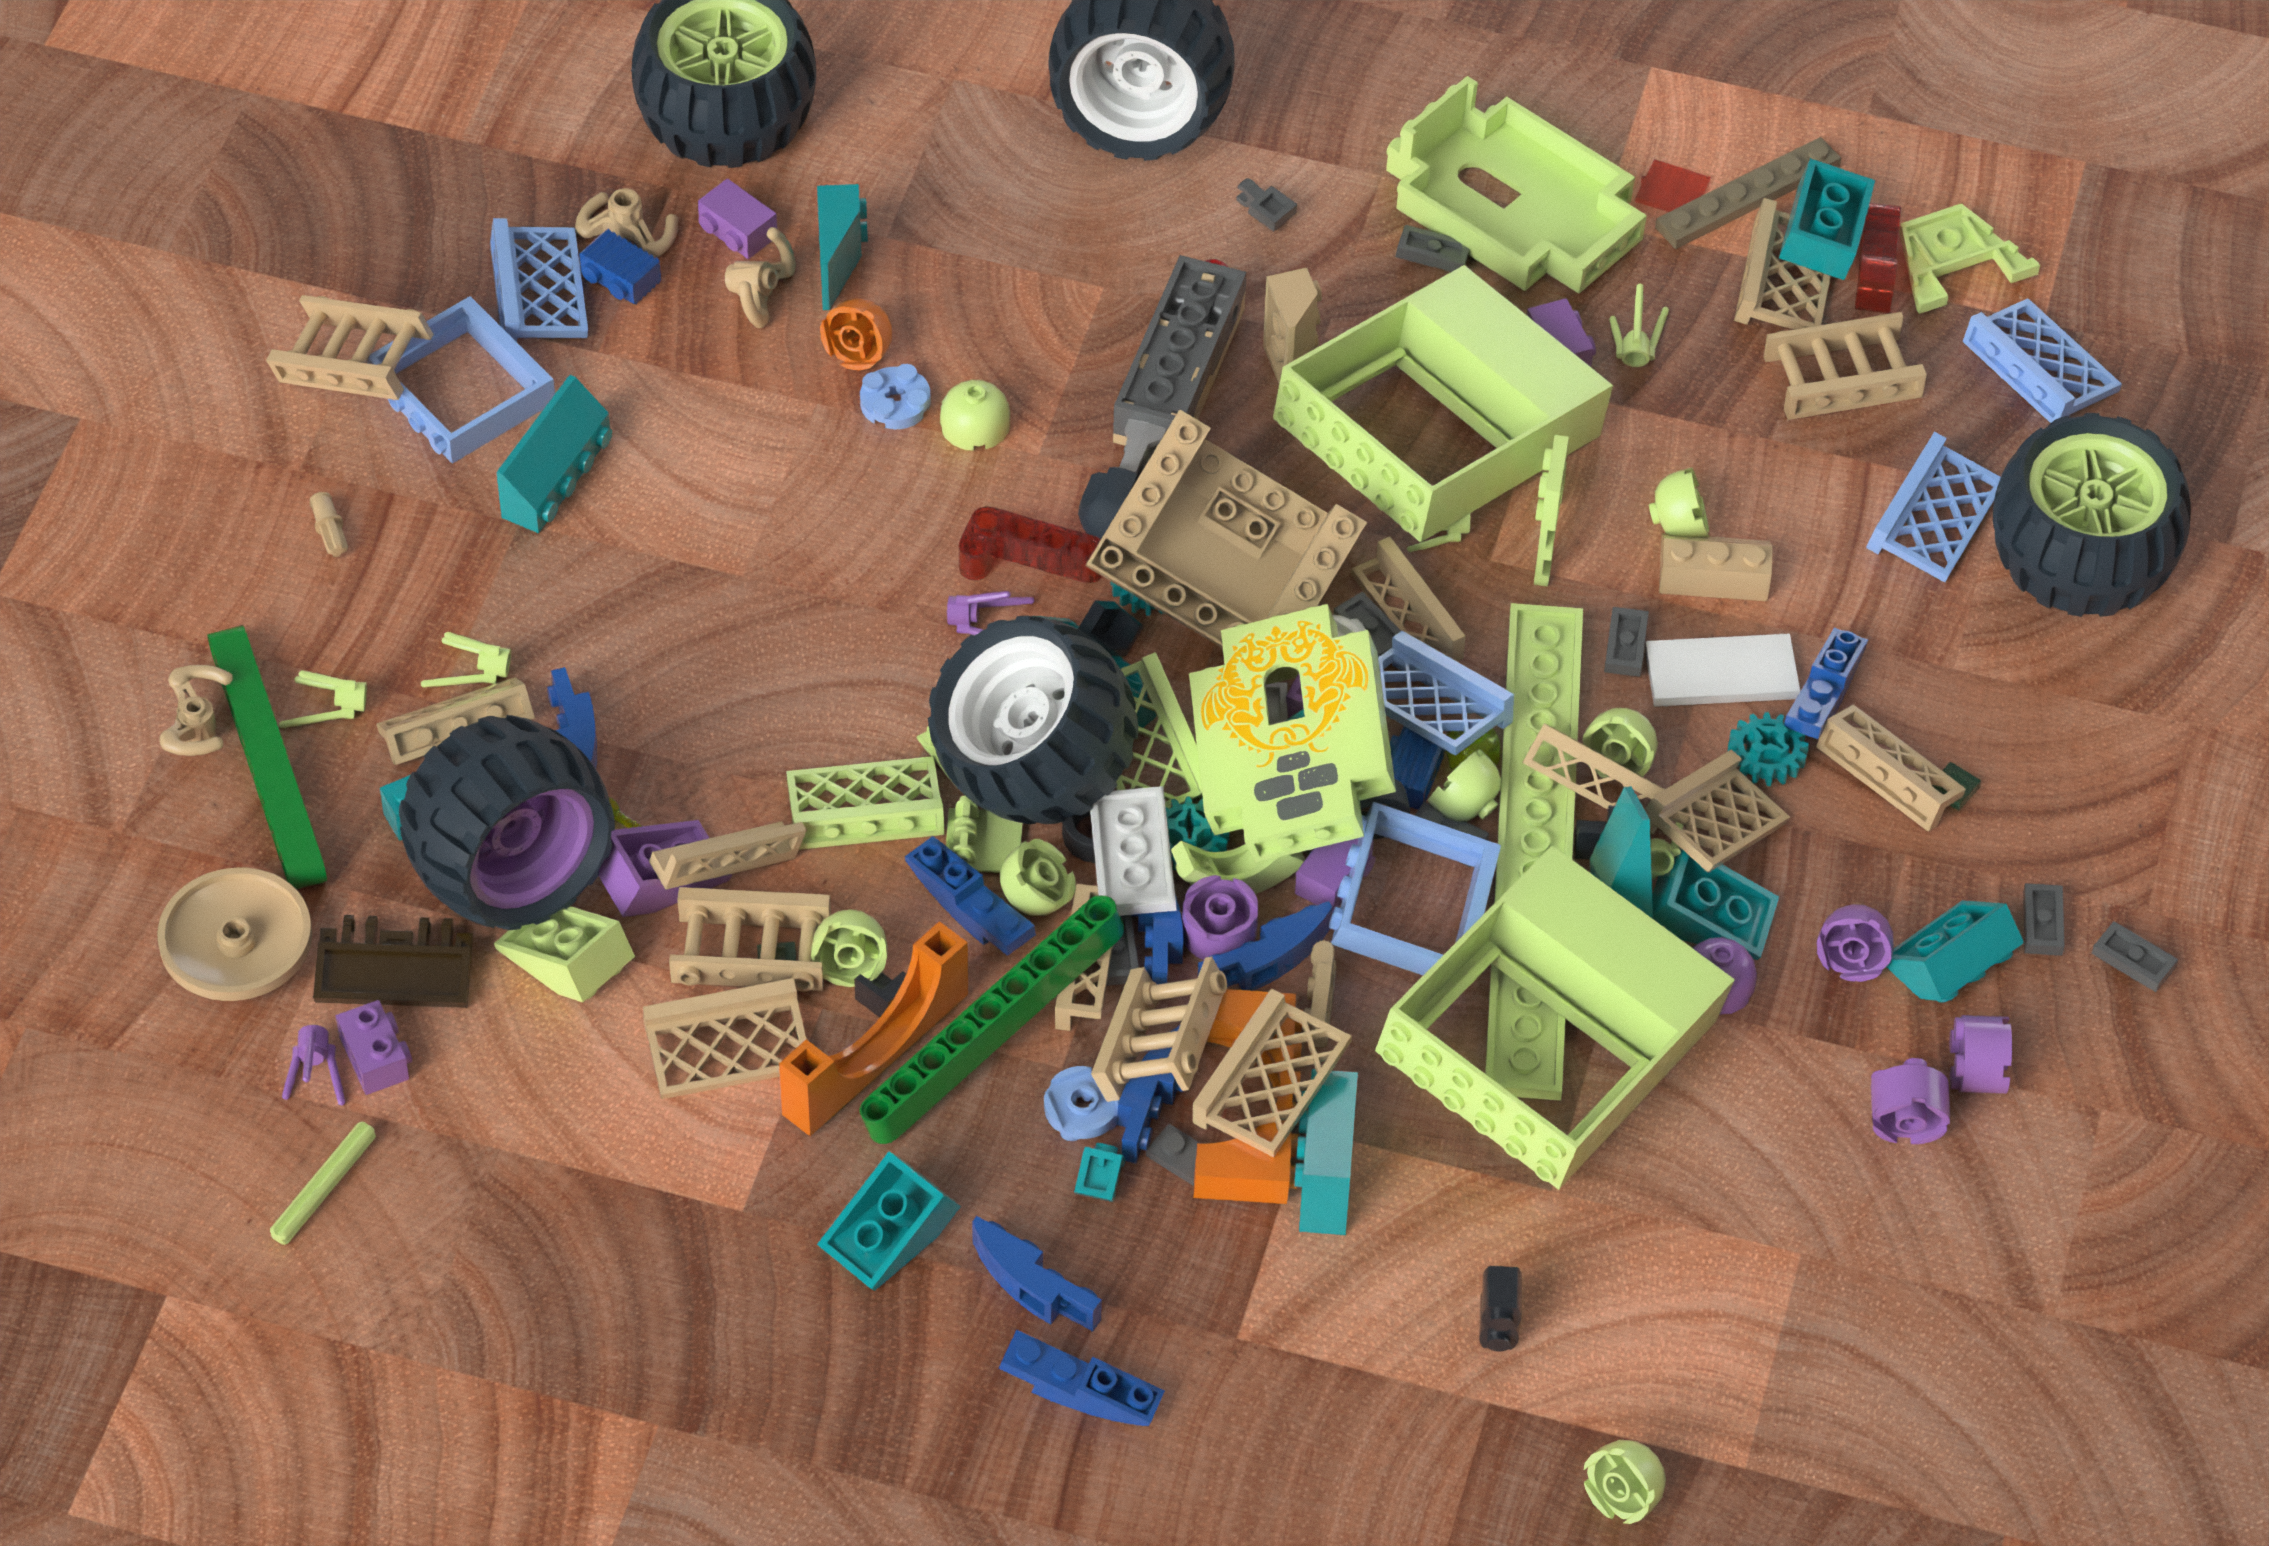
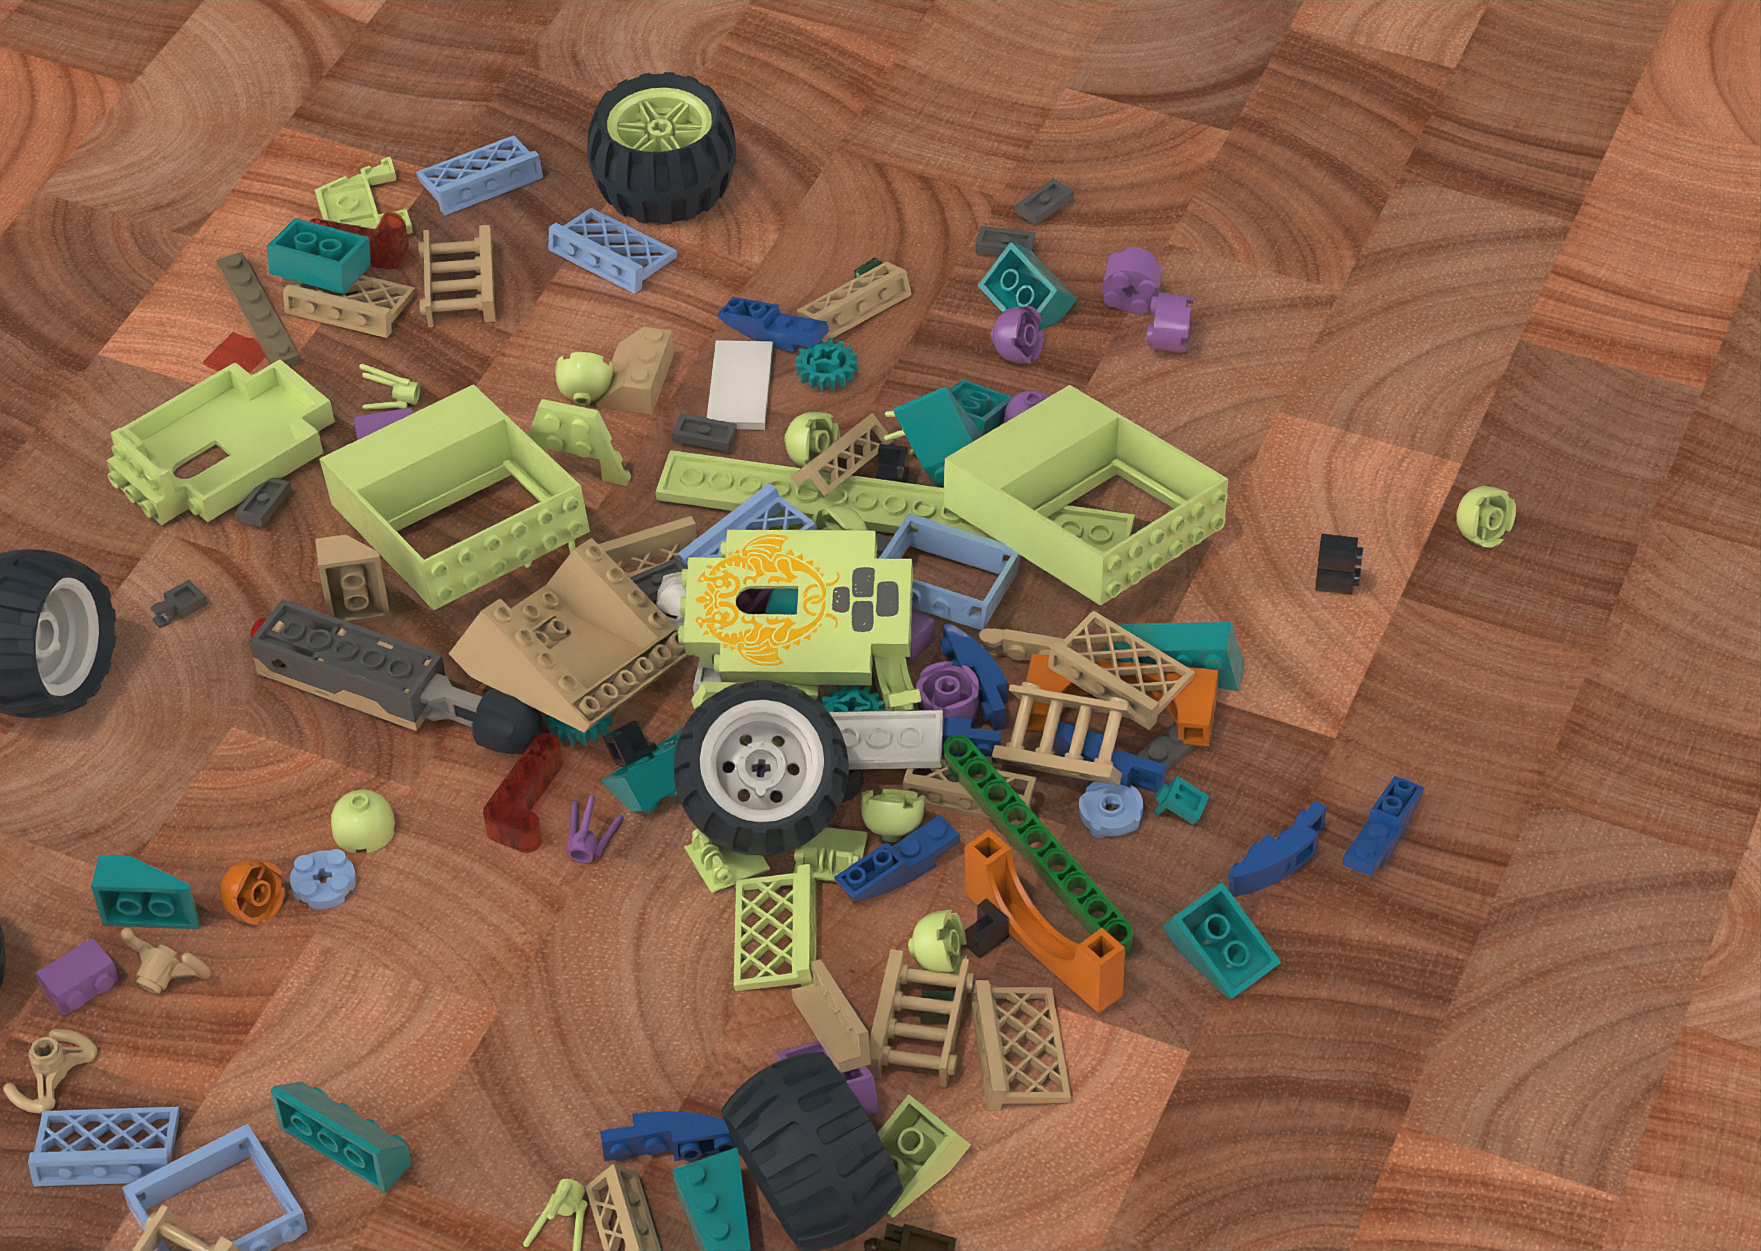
camera: 80 degrees left, 5 degrees down
blue brick [579,228,661,305] -> none
tan fence [1645,750,1790,873] -> none

